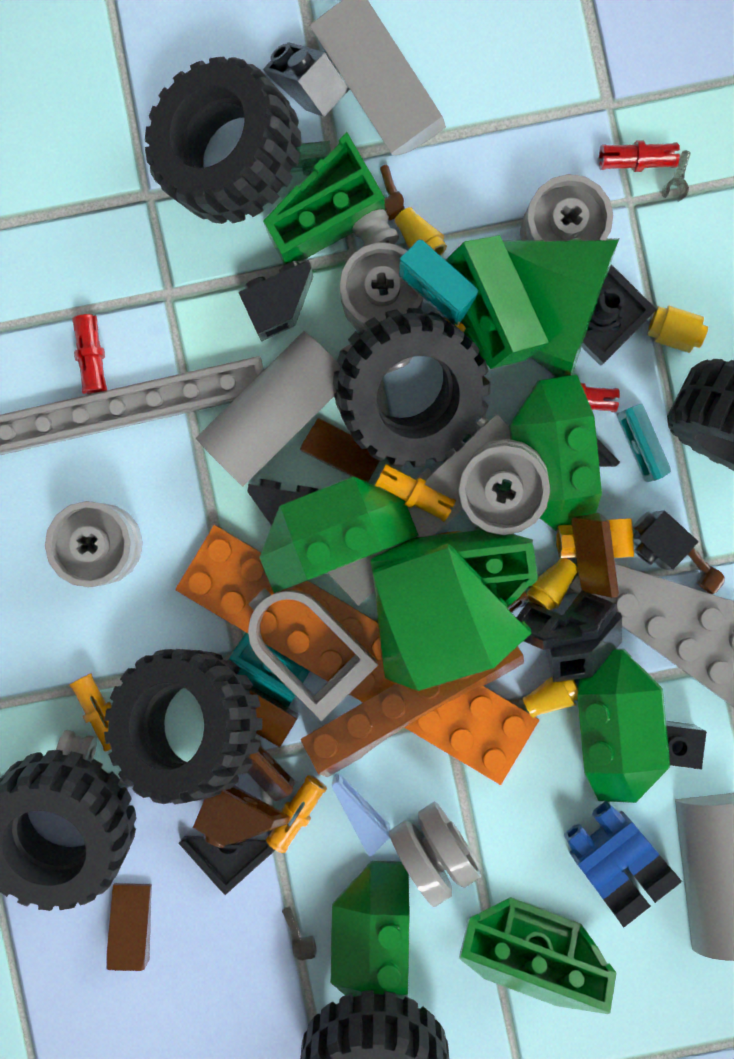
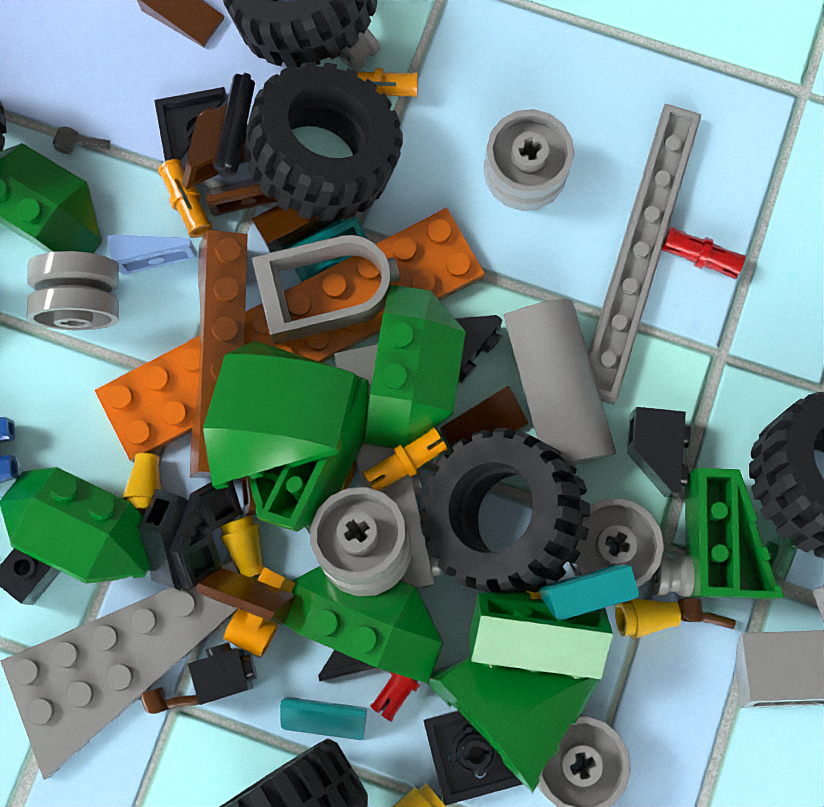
camera: 115 degrees right, 10 degrees down
none -> black axle [214,72,255,177]

